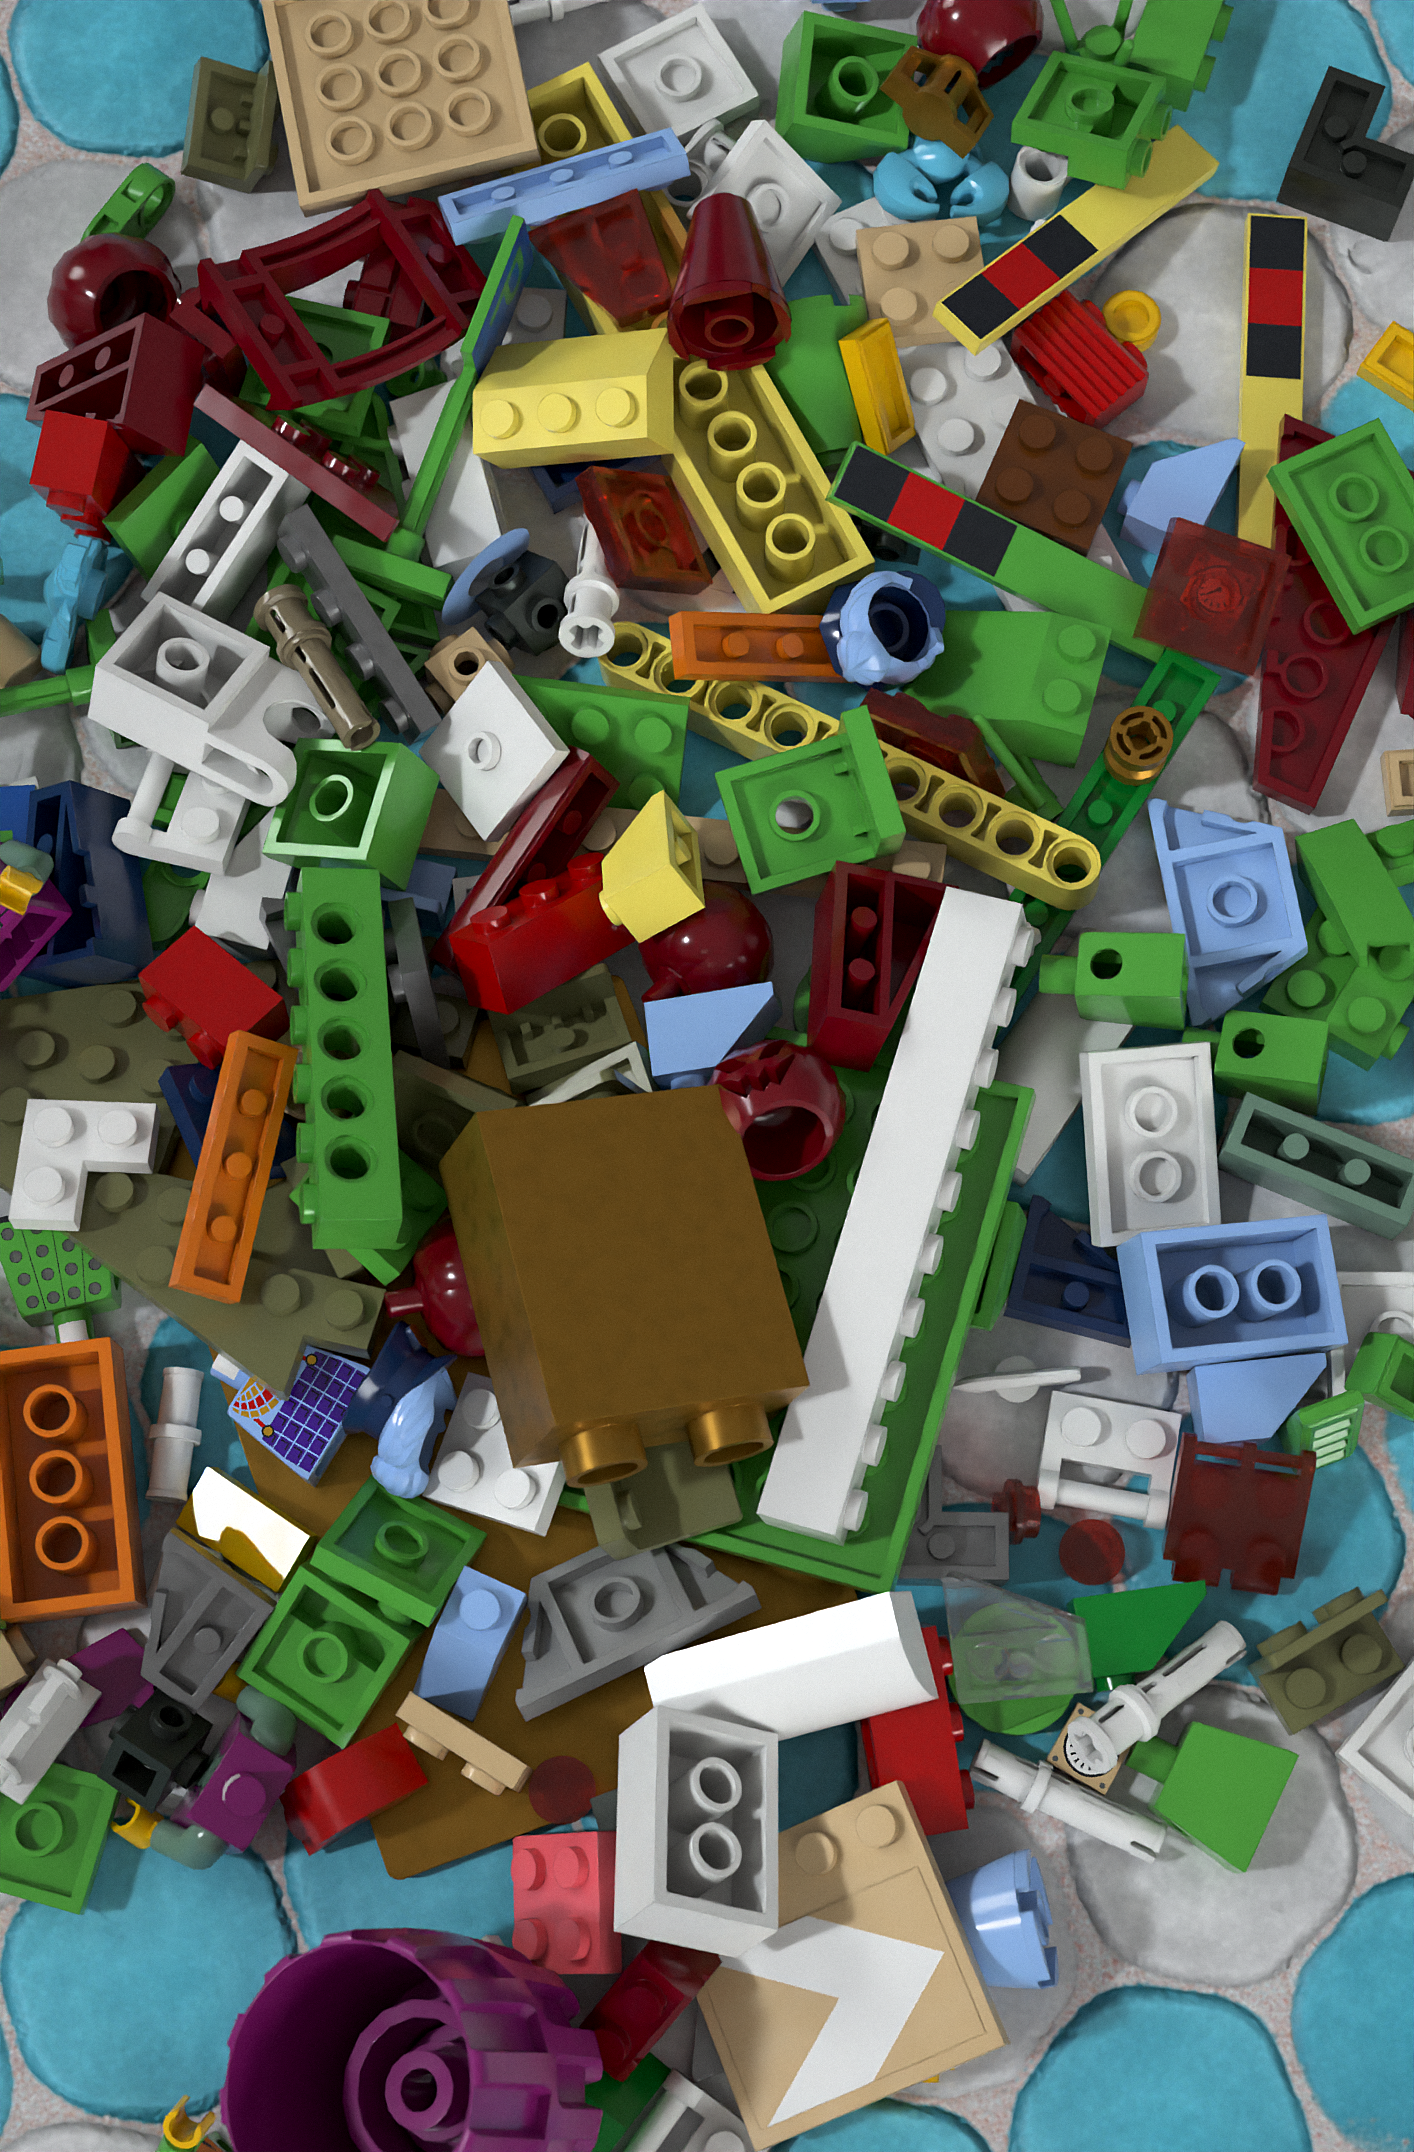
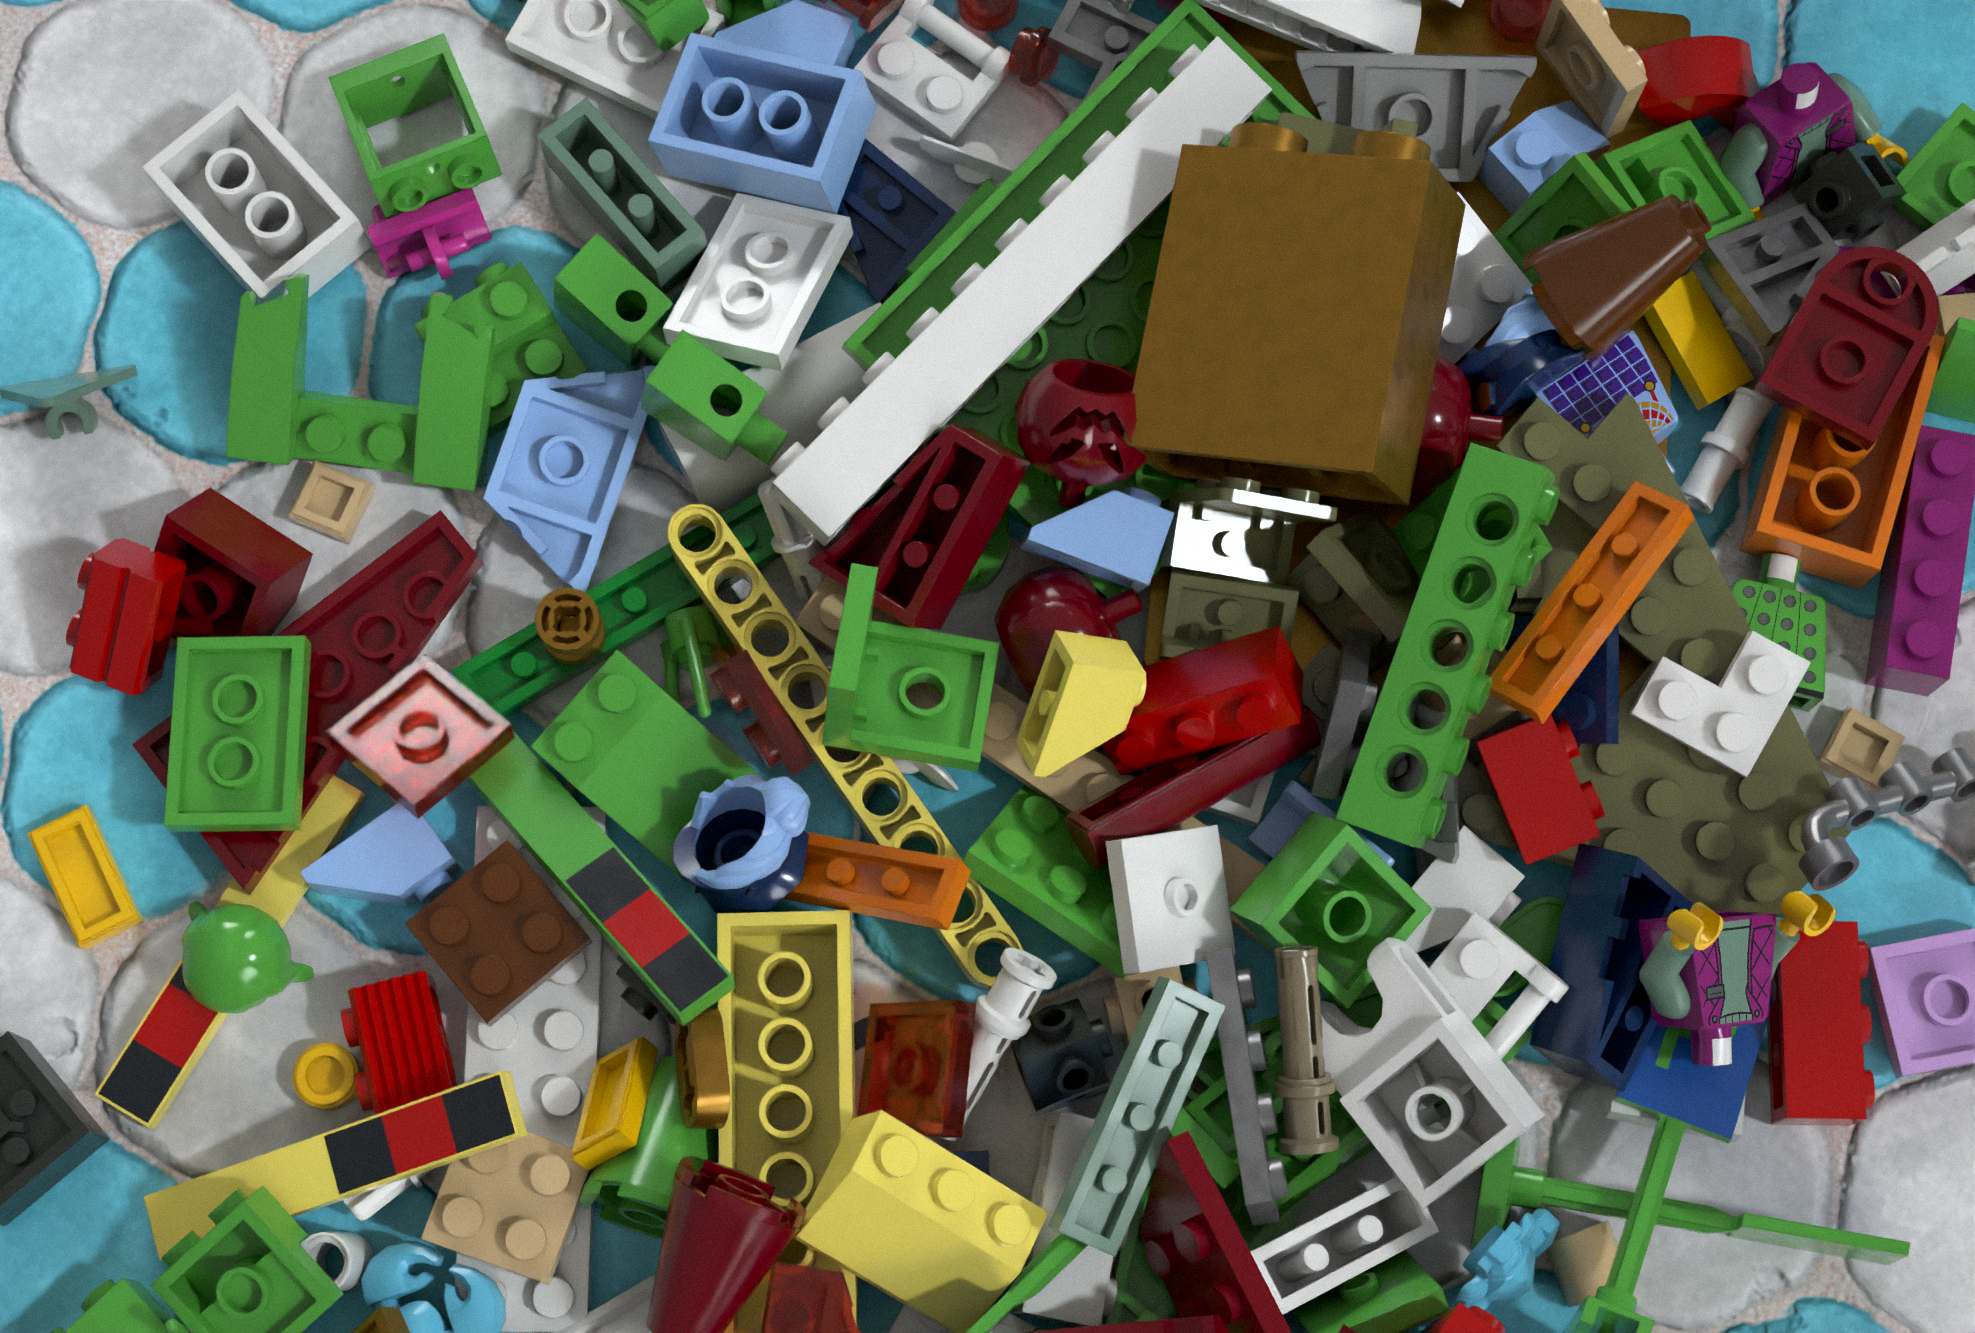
camera: 155 degrees left, 0 degrees up
none -> bright green hair [181,901,314,1014]
none -> pearl gold beam [674,1008,730,1129]
none -> sand green plate [1048,976,1225,1257]
none -> reddish brown cone [1522,194,1711,361]
none -> dark red plate [1754,246,1938,451]

